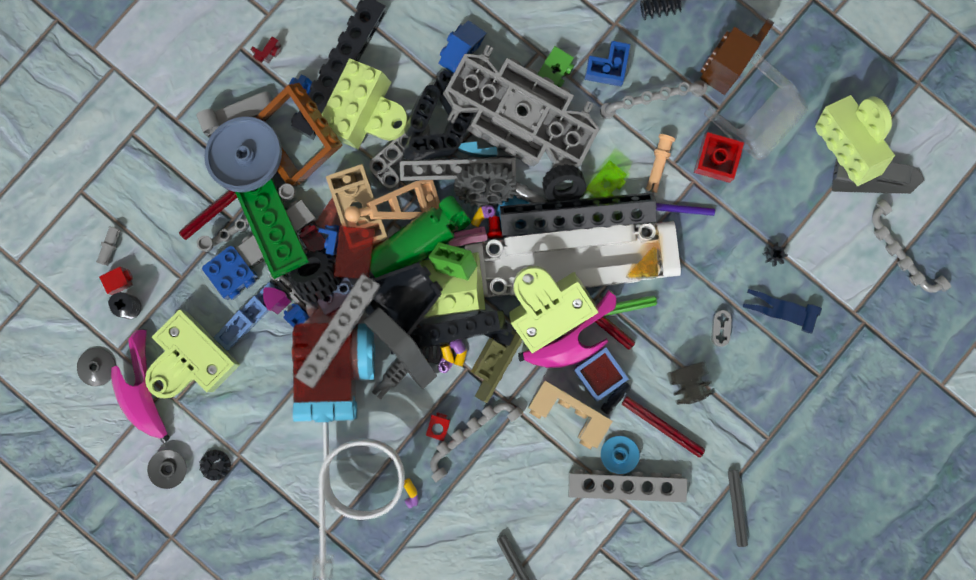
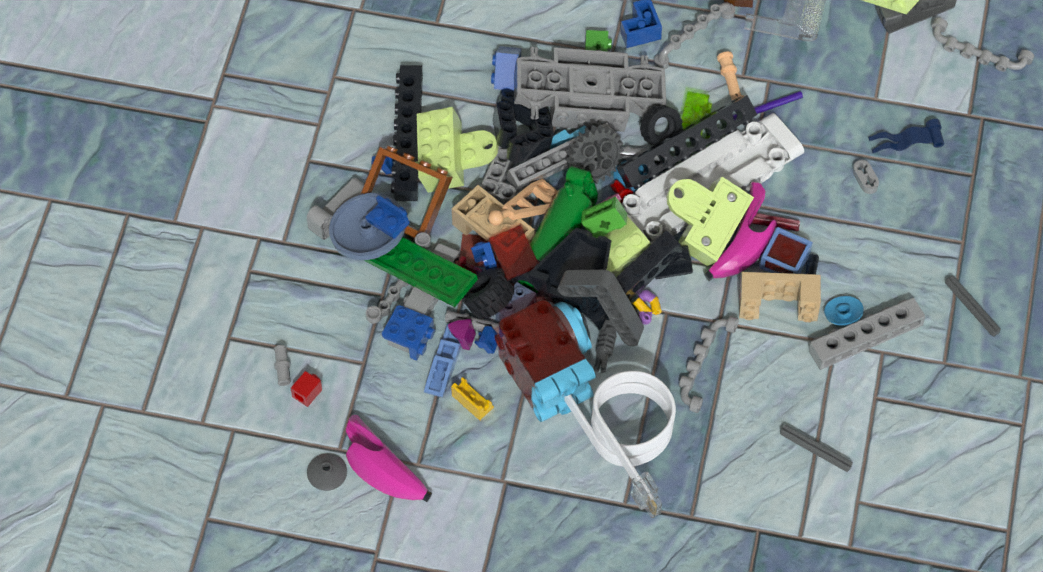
camera: 25 degrees left, 25 degrees down
black piece [108,292,142,319] -> none
yellowish green brick [145,309,240,399] -> none
dark grey dish [147,450,187,489] -> none
dark red axle [179,190,237,240] -> none
black gear [199,450,231,481] -> none
dark red bracket [250,36,281,64] -> none
light grey brick [295,274,381,388] -> none
arm [404,478,419,508] -> none
red bracket [426,412,450,441] -> none
olive bracket [470,332,522,403] -> none
arm [471,205,495,228] -> none
bright green axle [604,295,657,316] -> none
dark red axle [622,396,705,458] -> none
clear yellow slope [626,246,658,279] -> none
clear smoke wheel [666,361,716,405] -> none
red brick [693,132,744,183] -> none
black gear [762,242,788,267] -> none
none -> blue bracket [365,195,410,239]
none -> yellow hinge [451,377,494,420]

